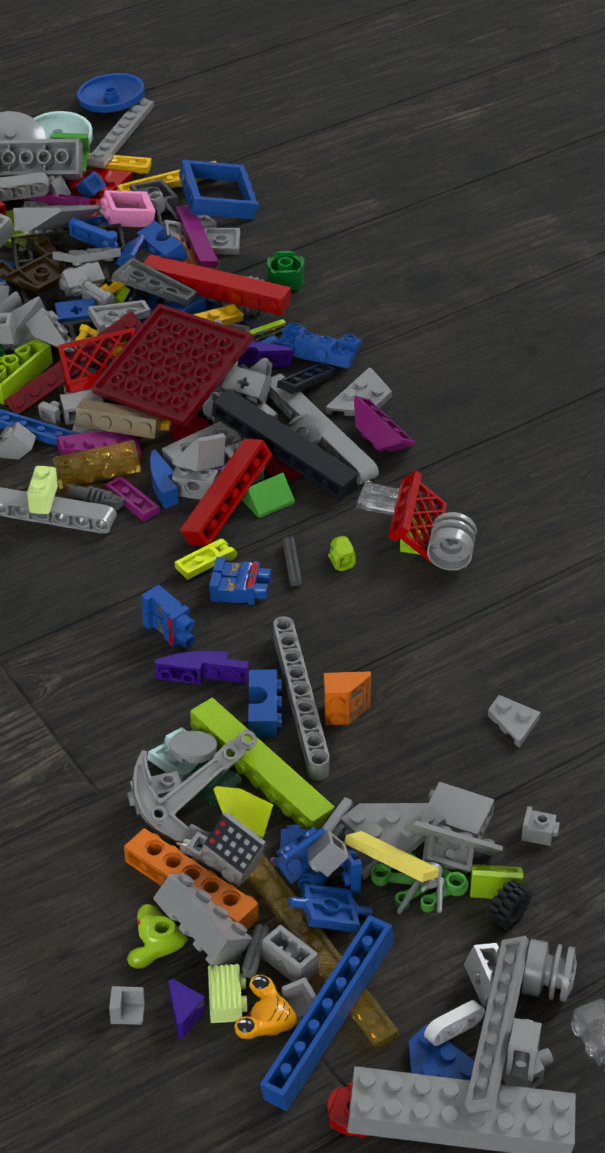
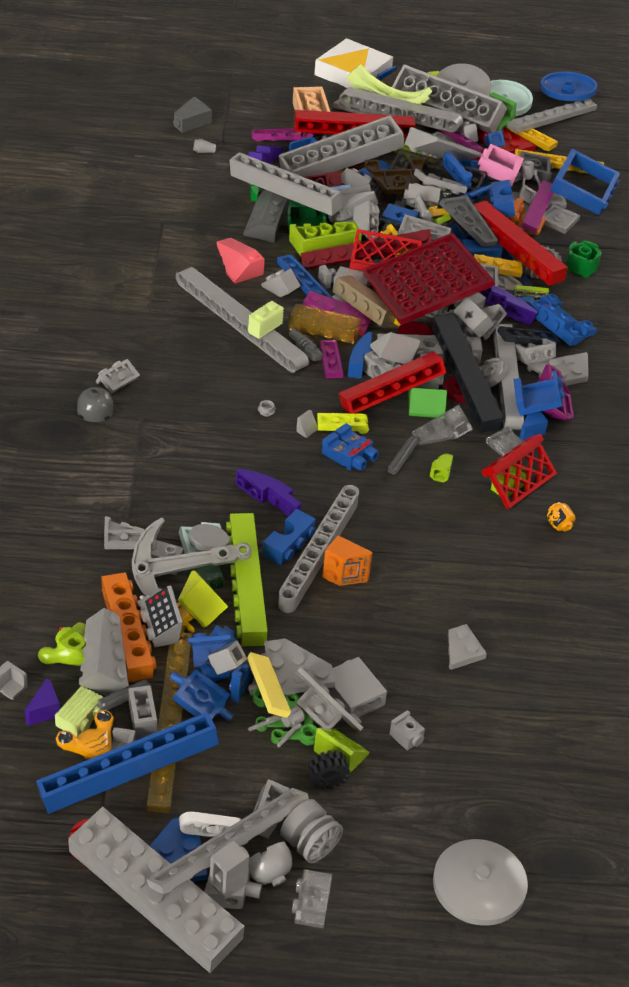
camera: 30 degrees right, 0 degrees up
blue hips [141,584,195,649] -> none
light grey tile [320,797,353,837] -> none
light grey wheel [427,512,477,571] -> none
none -> light grey wing [104,517,144,549]
none -> light grey cylinder [248,841,293,886]
none -> light grey plate [258,400,276,417]
none -> light grey slope [296,410,318,438]
none -> clear slope [412,405,472,445]
none -> blue panel [513,370,565,416]
none -> light grey window [515,339,556,364]
none -> blue slope [519,411,548,440]
none -> light orange head [547,502,576,531]

